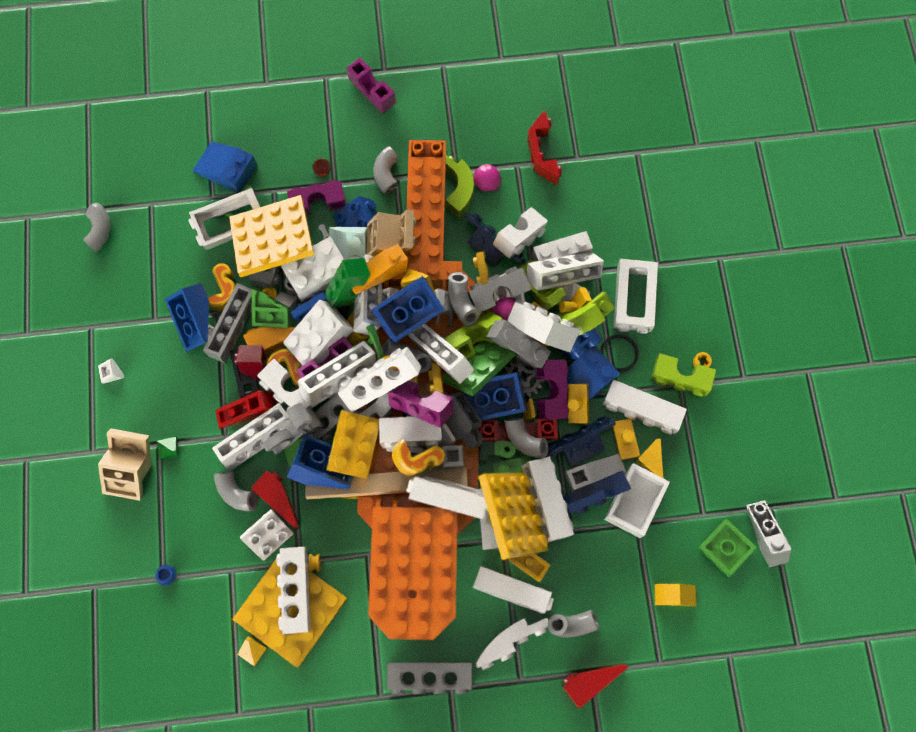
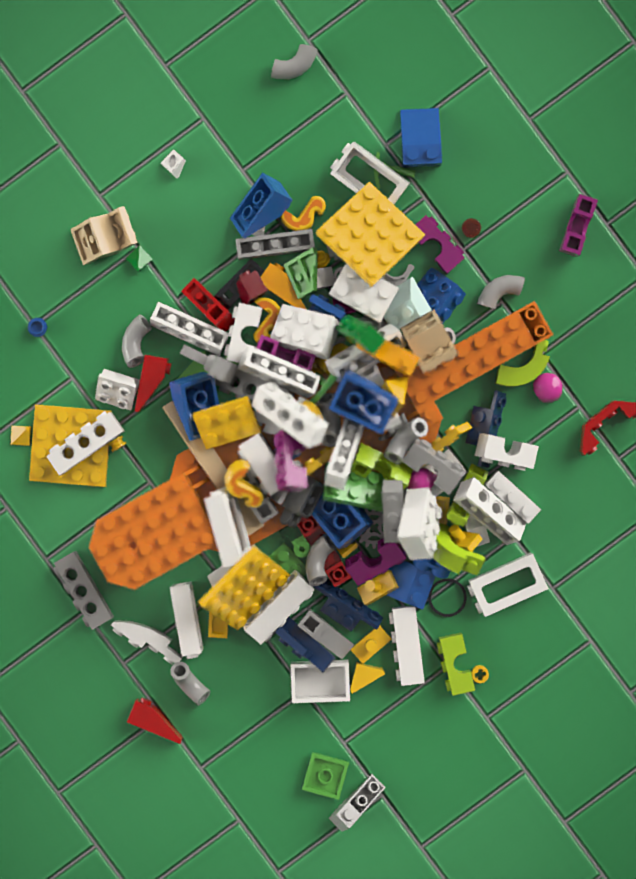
camera: 55 degrees right, 15 degrees up
yellow slope [654,584,696,607] -> none

